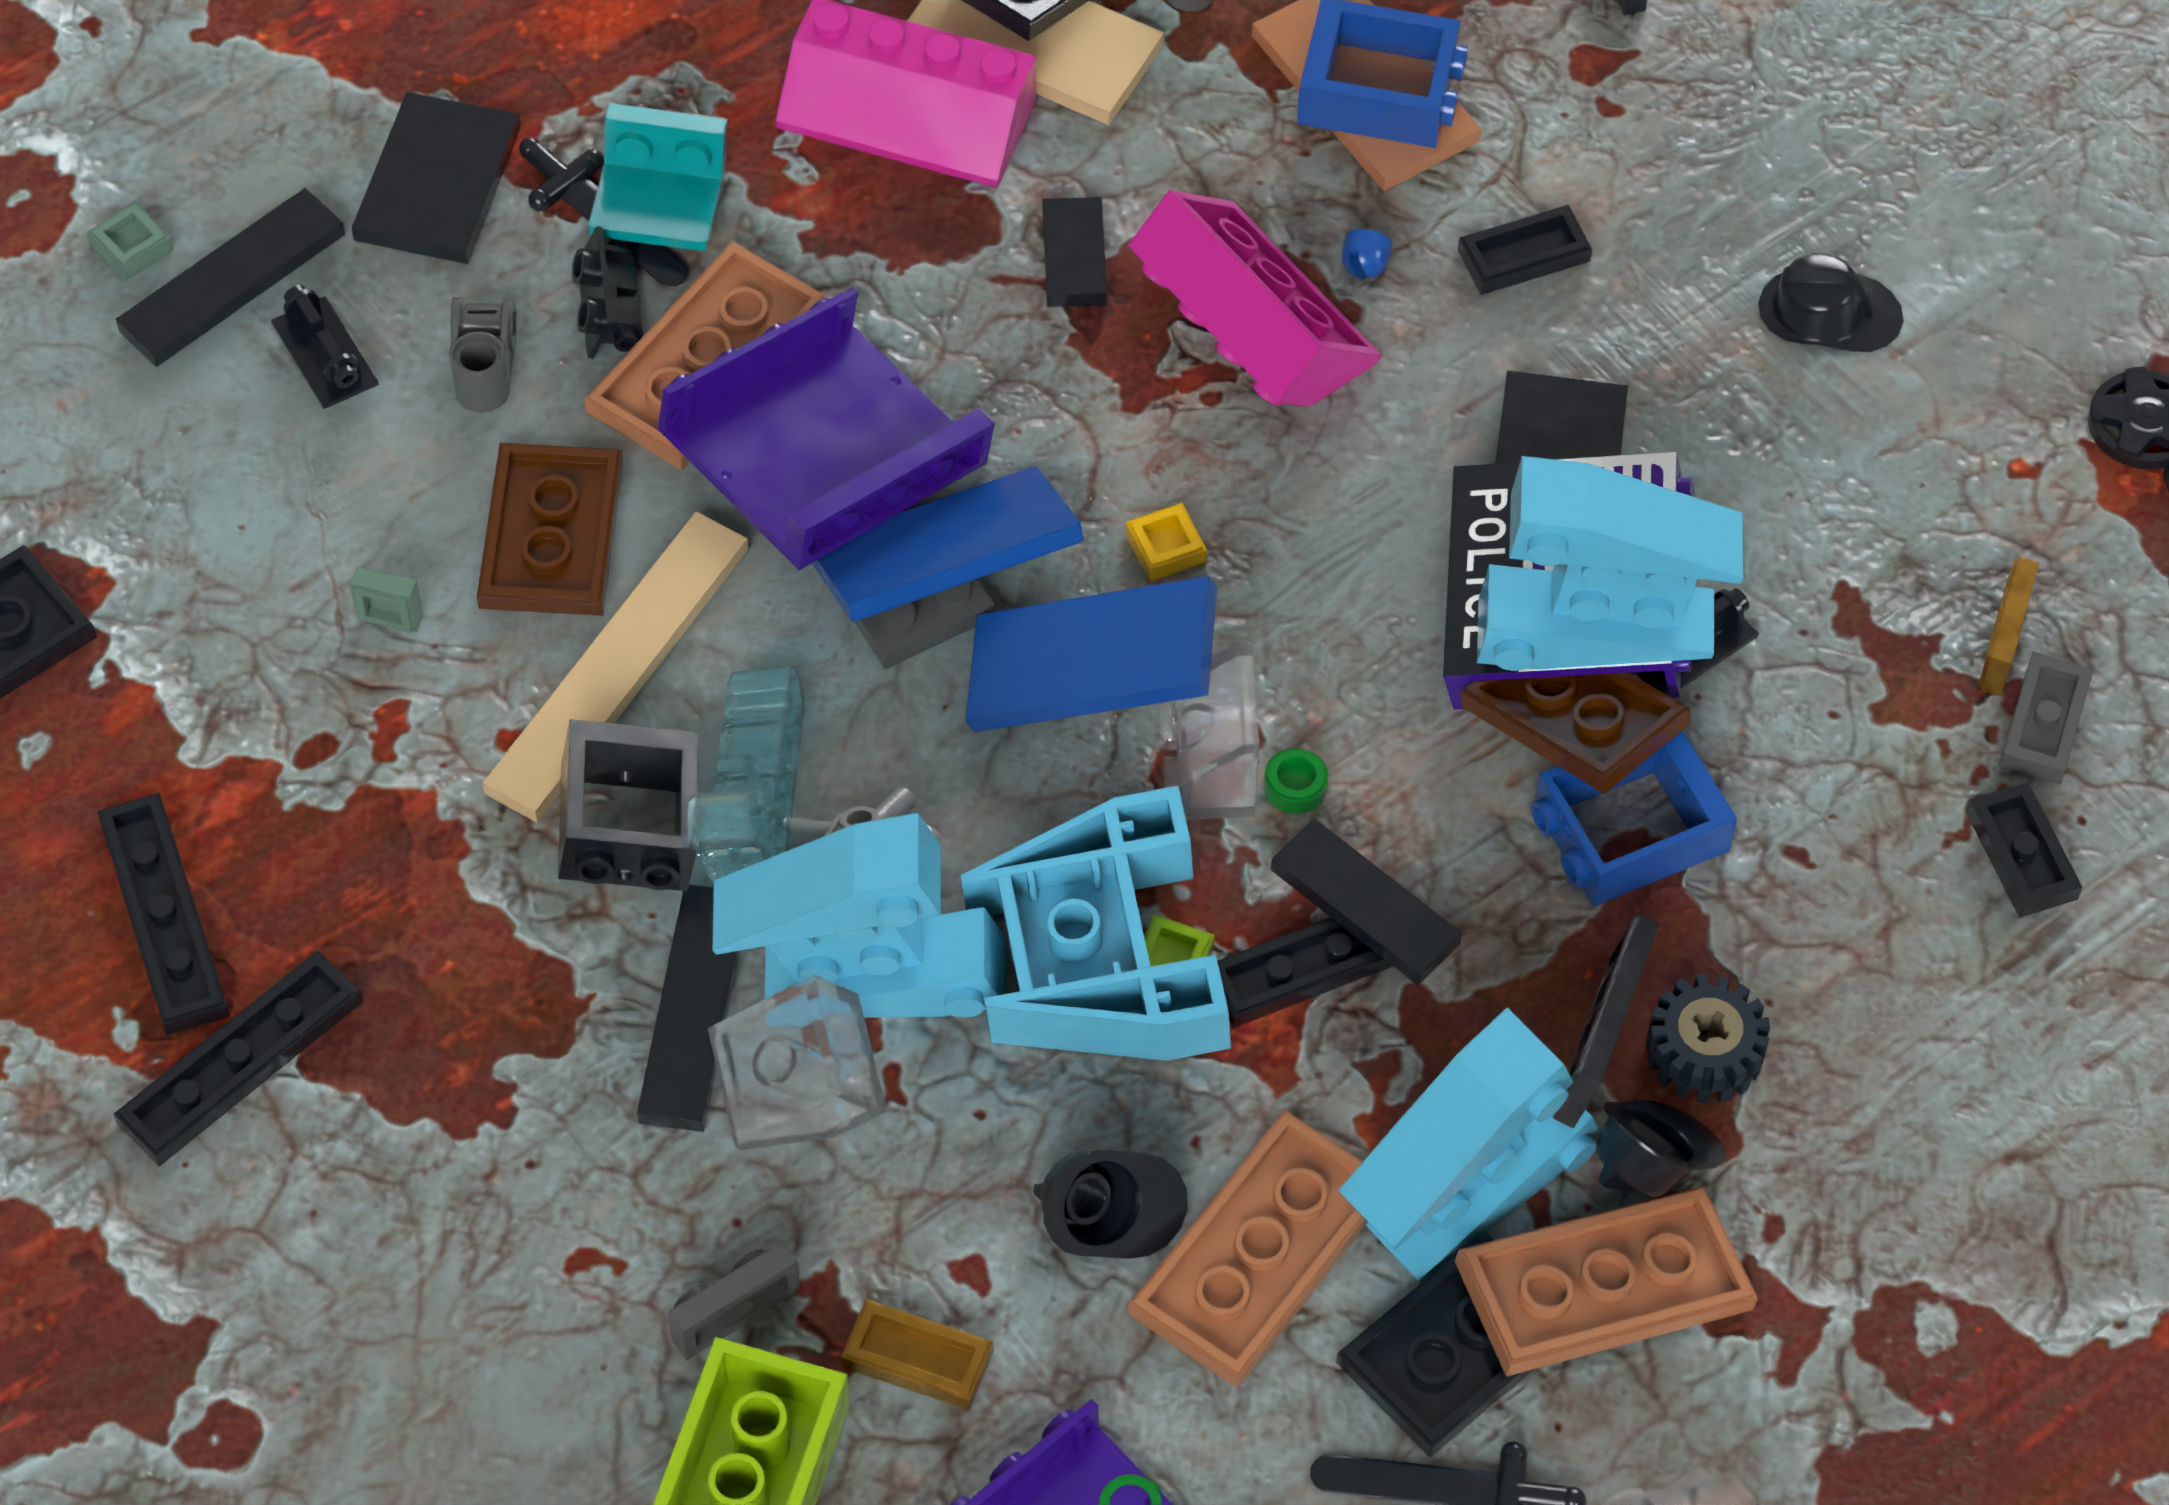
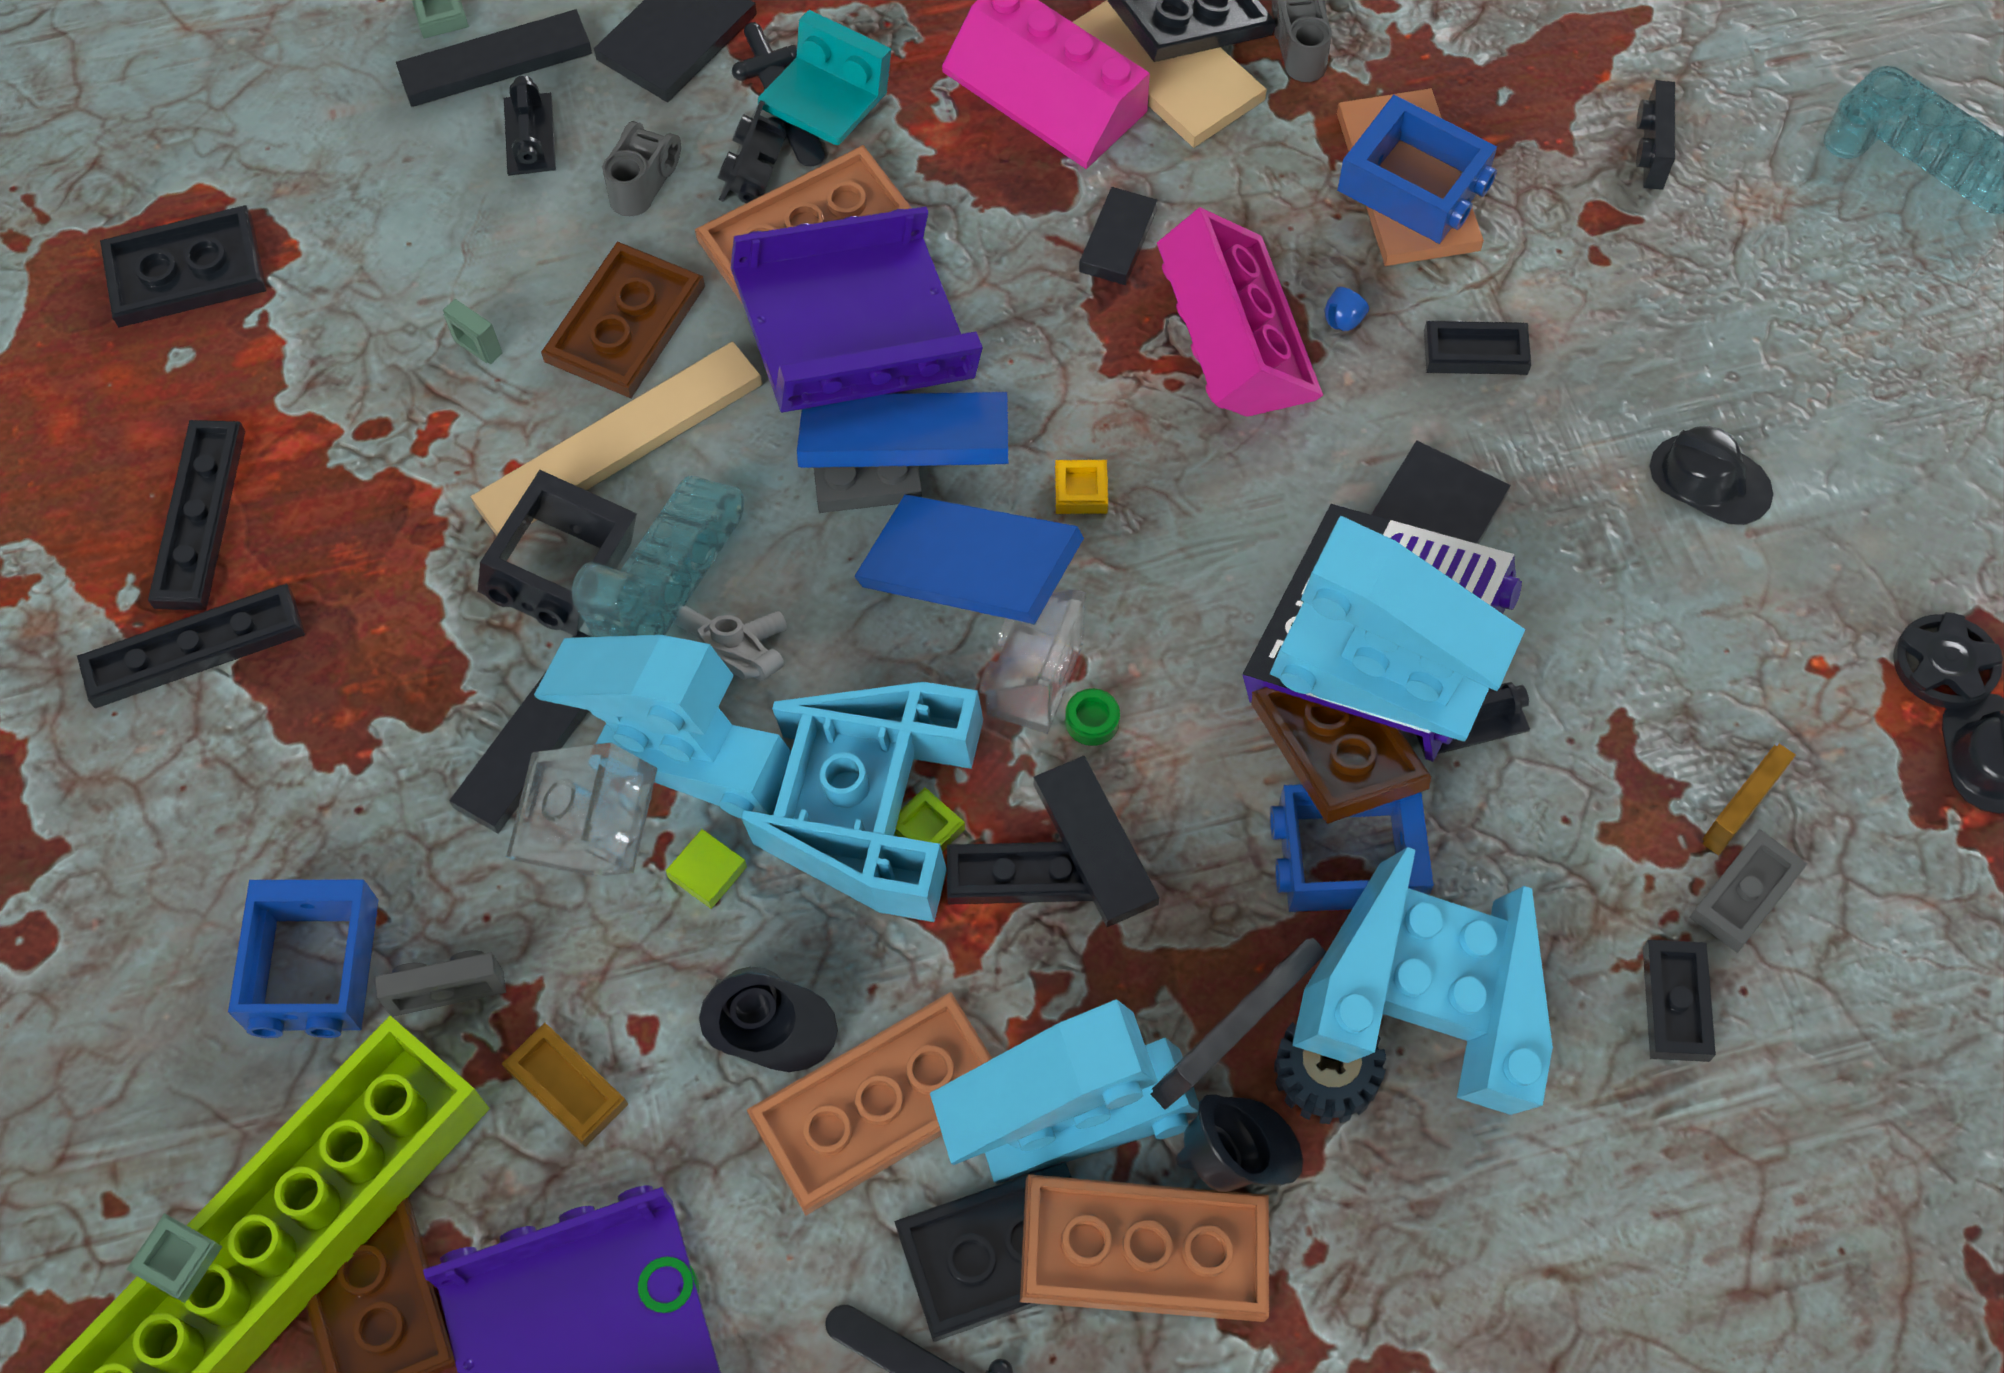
camera: 25 degrees right, 5 degrees up
none -> blue window [228,879,379,1038]
none -> lime tile [666,829,747,909]
none -> medium azure wedge [1292,847,1553,1115]

